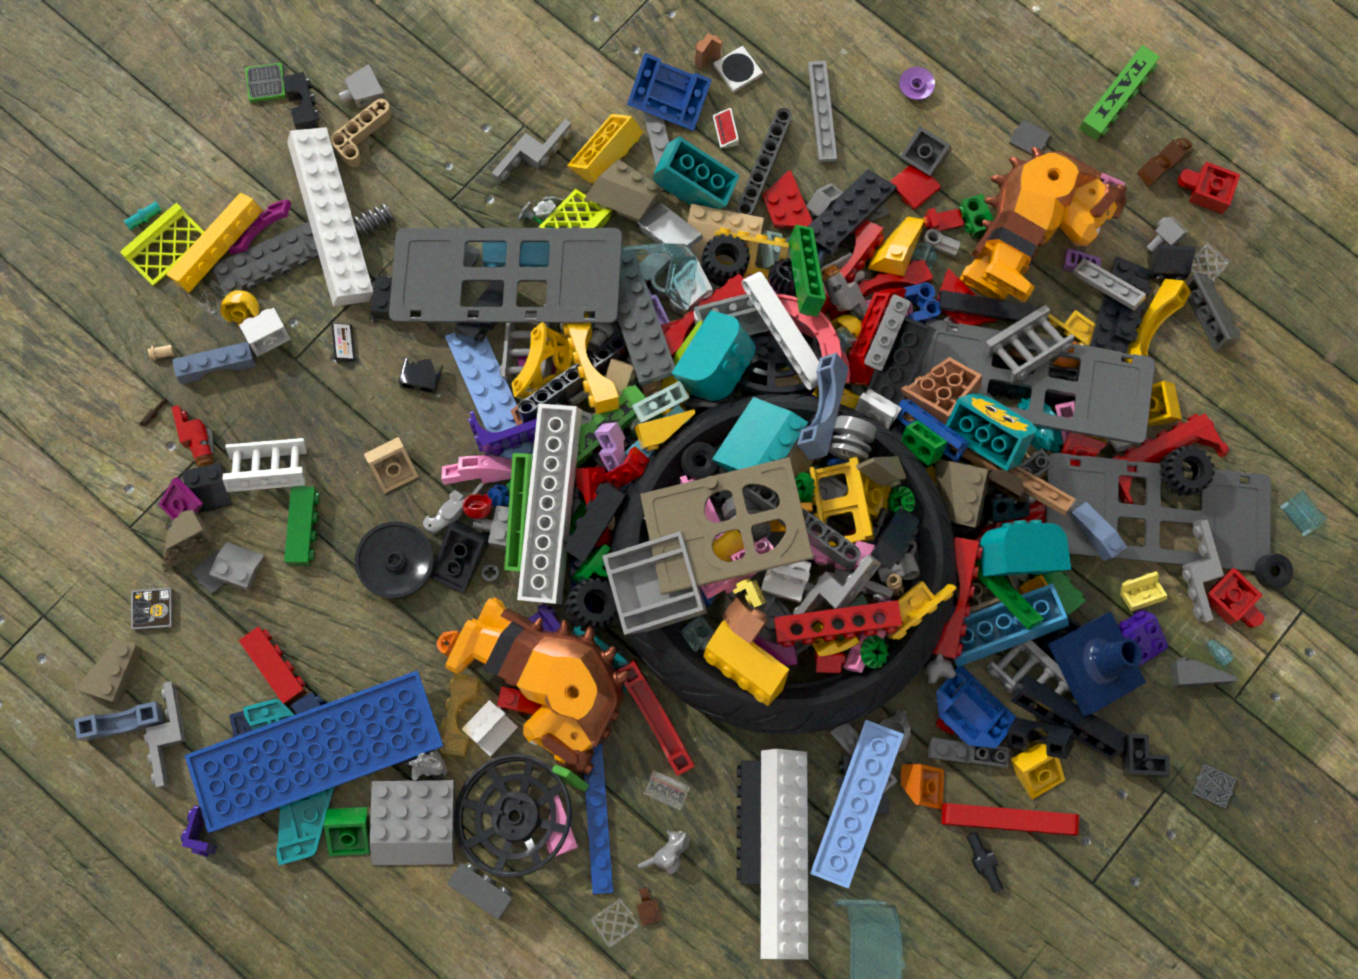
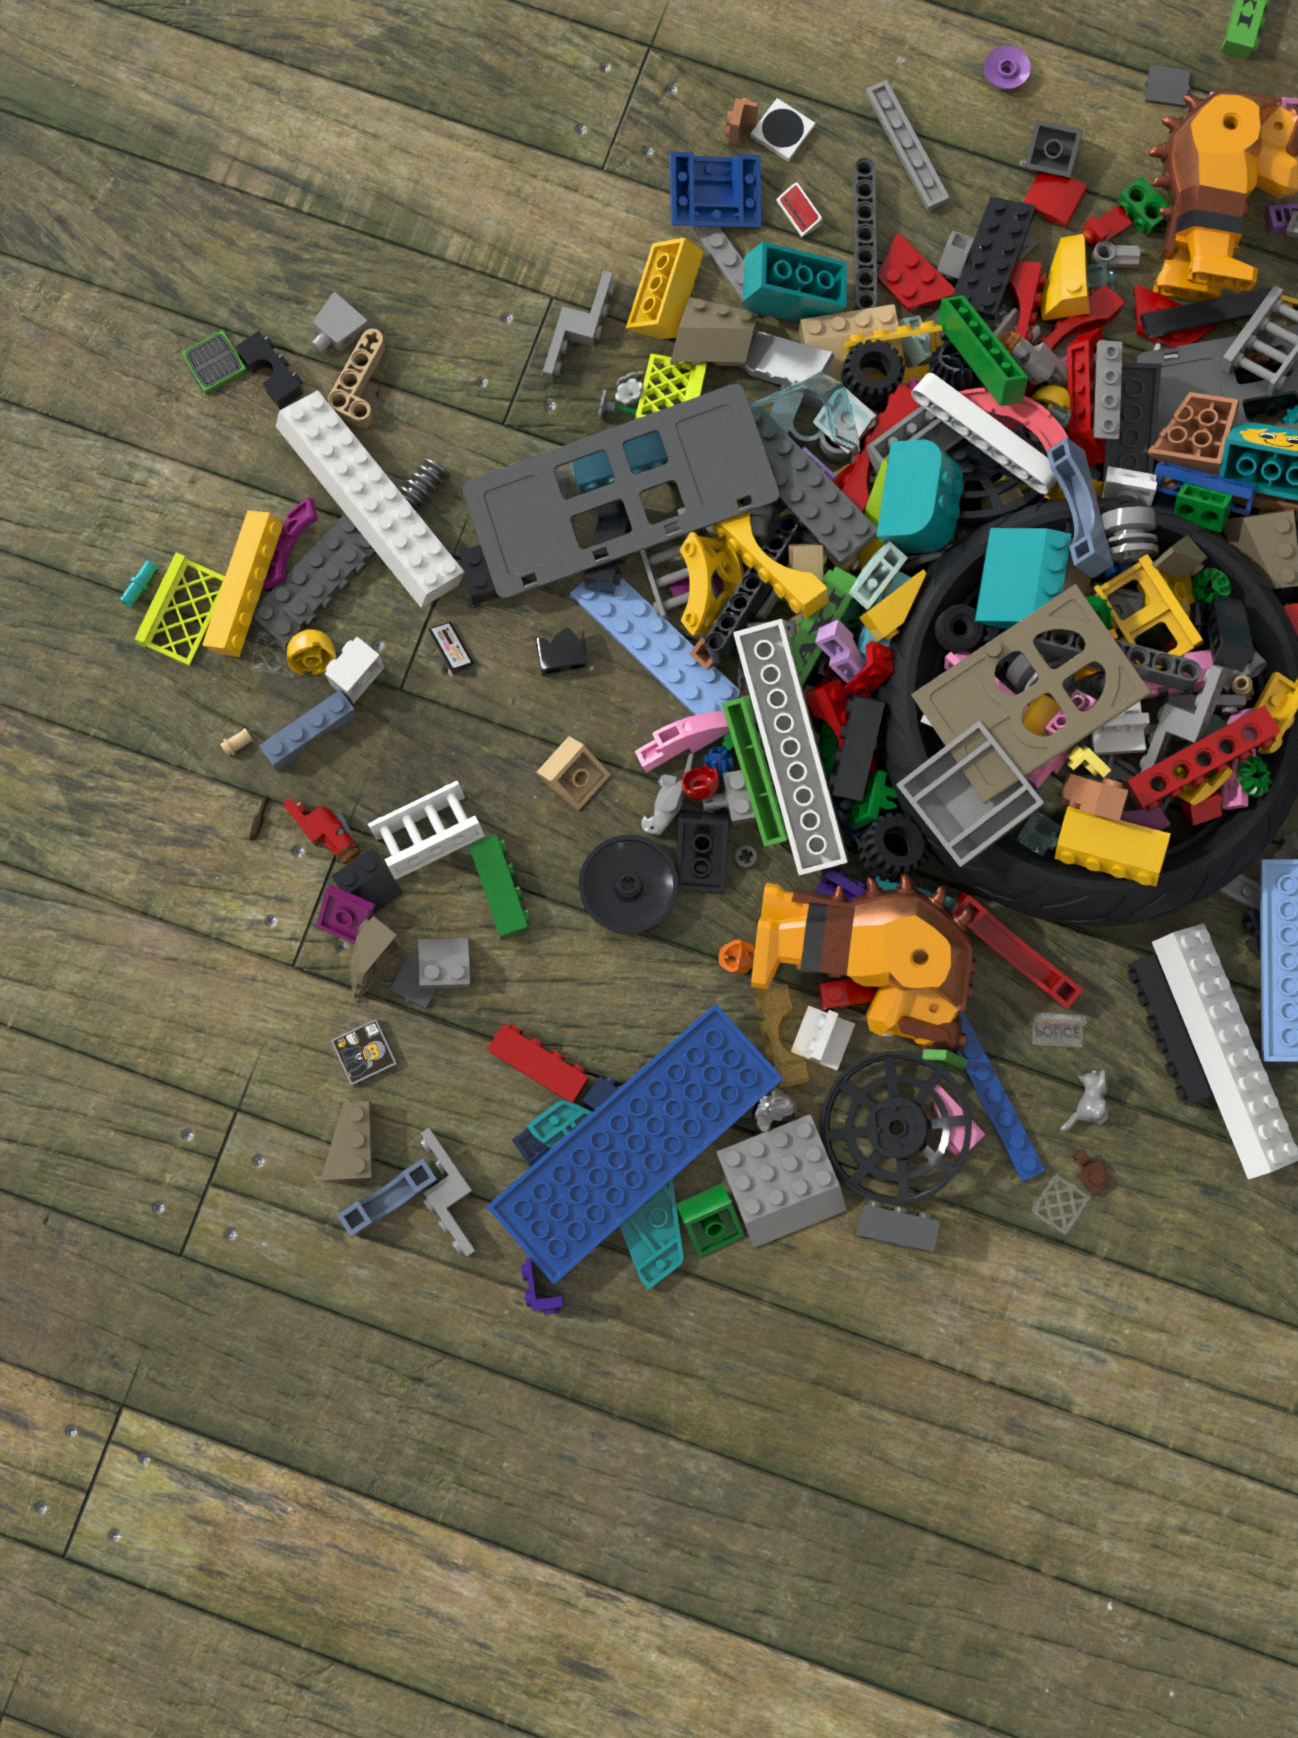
camera: 15 degrees left, 5 degrees up
dark purple bracket [468,411,537,456] -> none
blue piece [904,283,941,324] -> none

